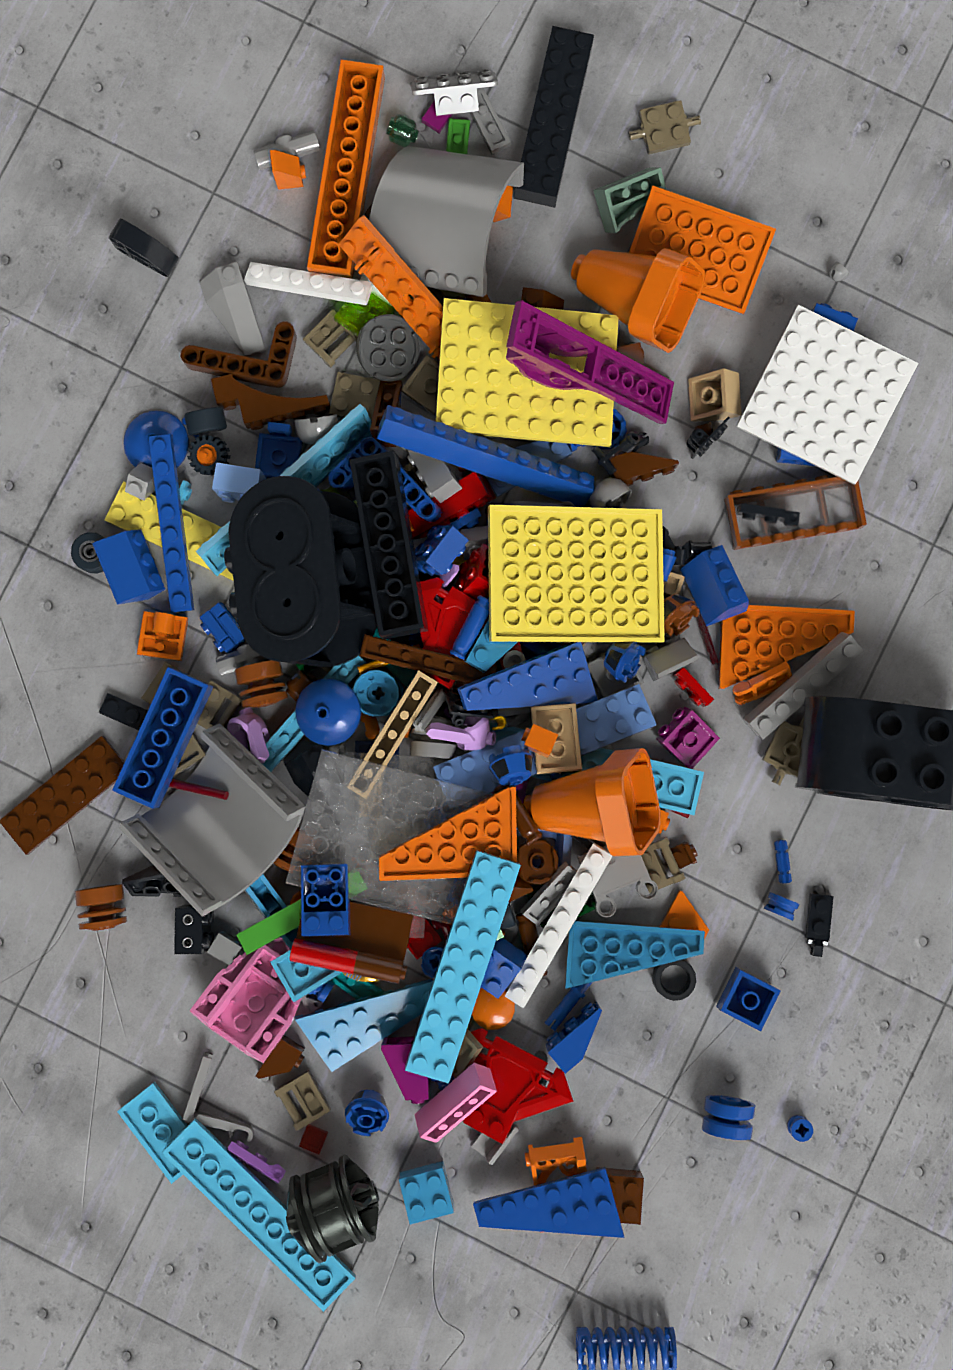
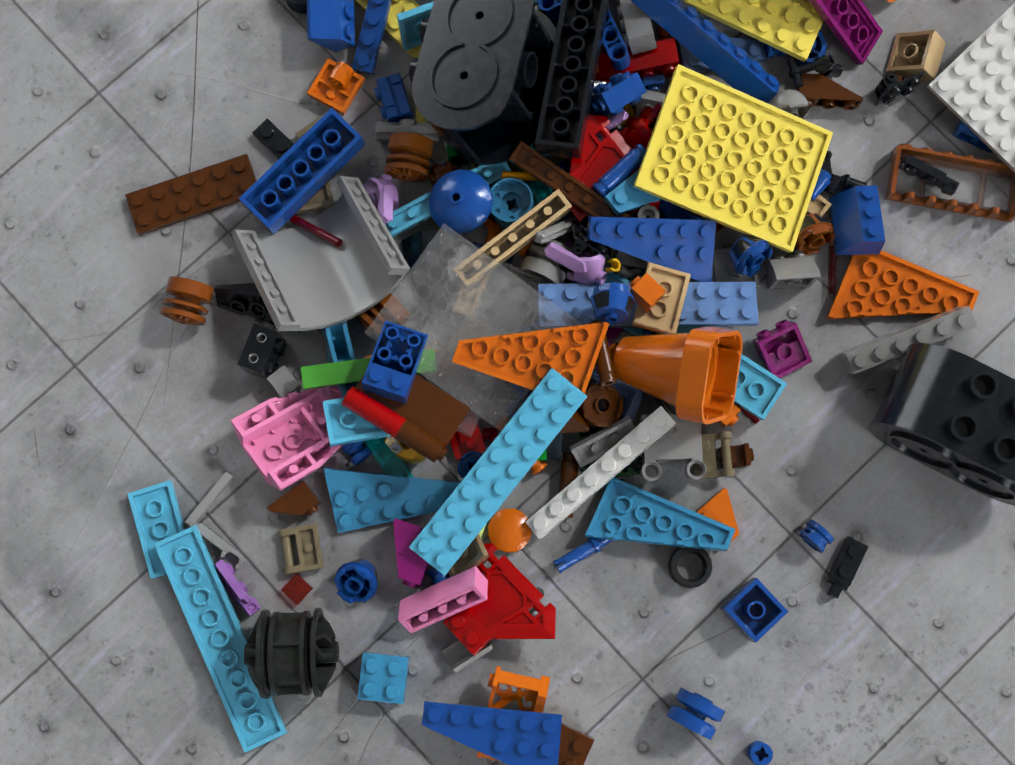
camera: 20 degrees right, 5 degrees down
dark tan plate [197,680,243,729] -> none
blue brick [481,938,528,999] -> none
blue slope [545,1002,602,1074] -> none
red plate [673,667,714,707] -> none
orange hinge [732,661,792,705] -> none
dark tan plate [762,715,805,786] -> none
blue axle [774,840,792,884] -> none

